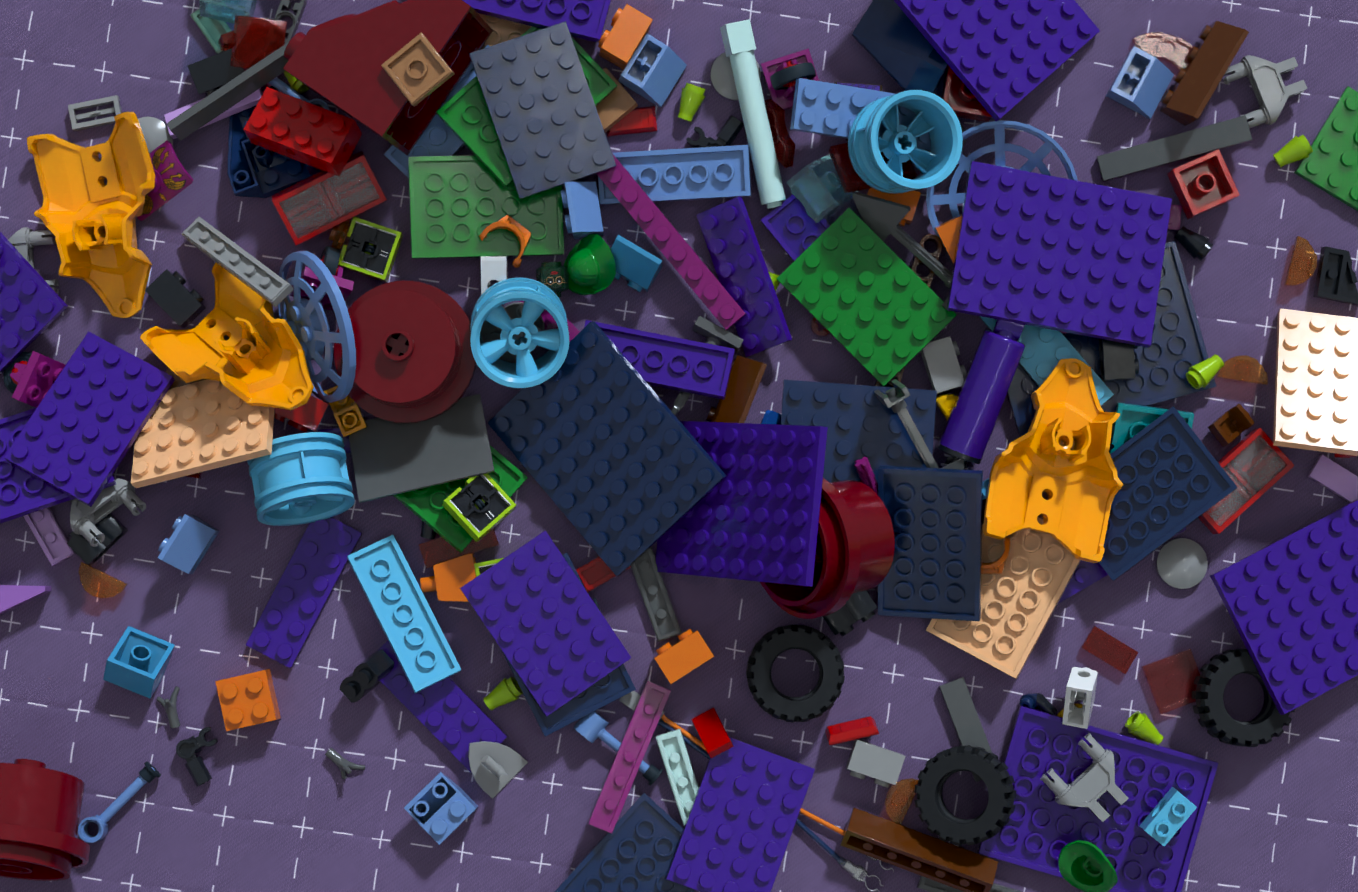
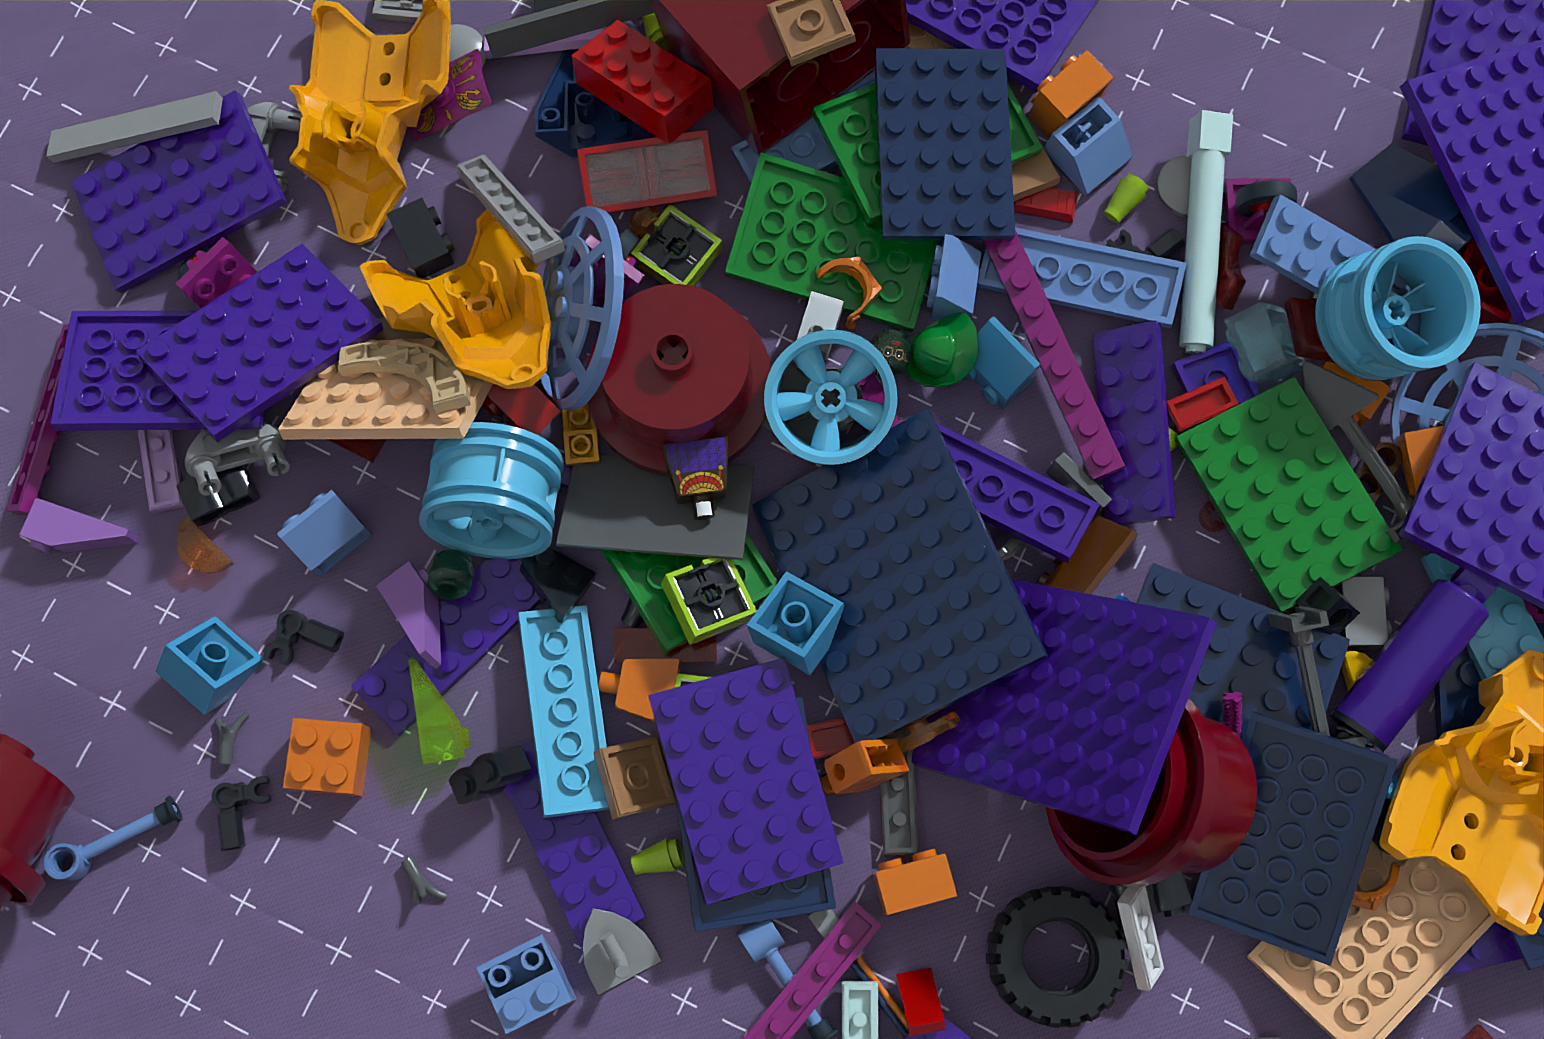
camera: 20 degrees right, 10 degrees down
none -> black bar [264,610,344,665]
none -> tan tile [338,341,471,414]
none -> medium lavender slope [376,561,441,669]
none -> clear neon green slope [408,657,471,764]
none -> head [427,549,475,600]
none -> black wing [519,547,596,624]
none -> medium nougat tile [593,737,676,820]
none -> torso [662,436,728,520]
none -> dark azure slope [747,571,844,675]
none -> orange torso [821,738,909,795]
none -> clear orange plate [897,710,961,753]
none -> white tile [1117,886,1164,991]
none -> red tile [1166,376,1239,432]
none -> black brick [1296,576,1360,635]

